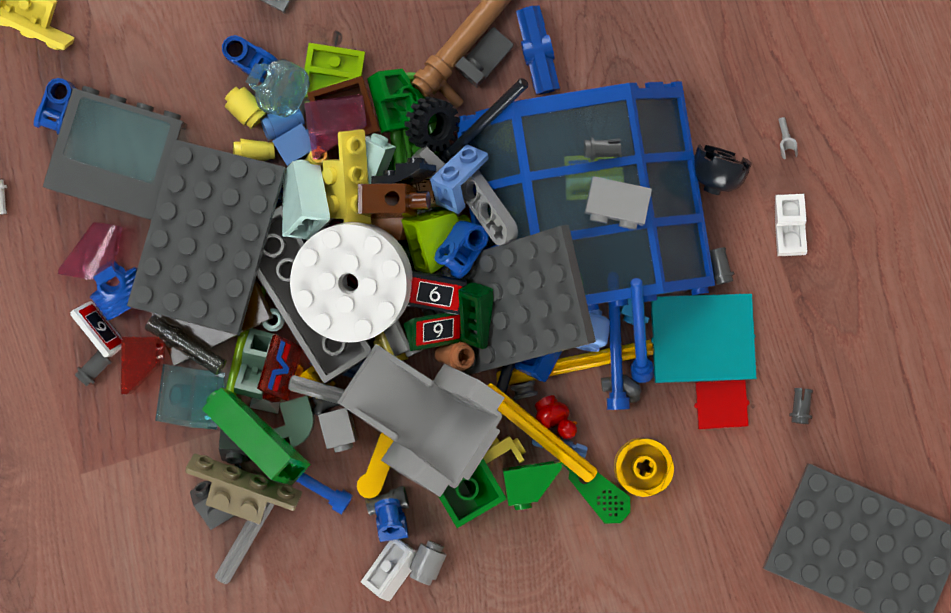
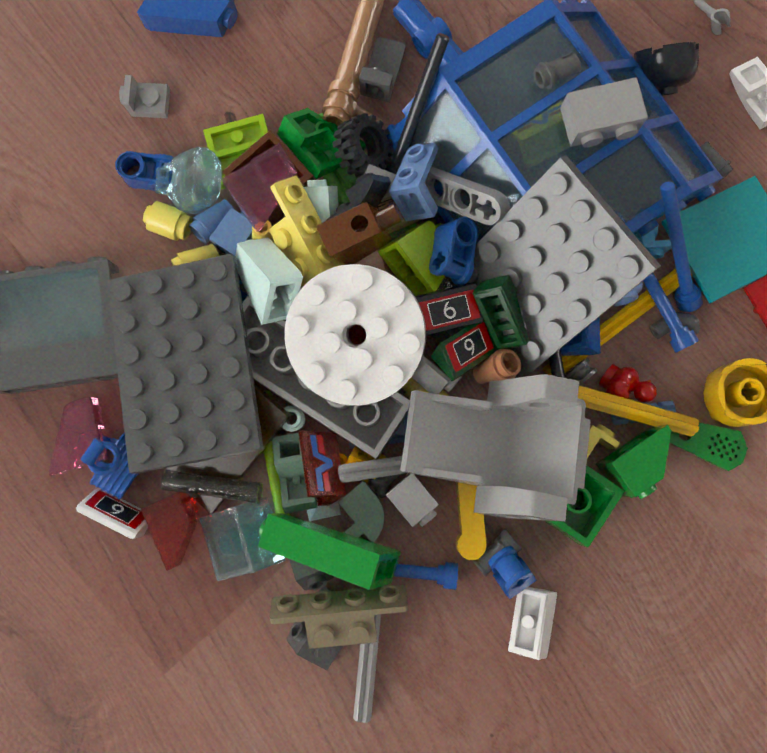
camera: 20 degrees left, 5 degrees down
dark grey pin [75,350,112,386] -> none
light grey brick [410,540,447,585] -> none

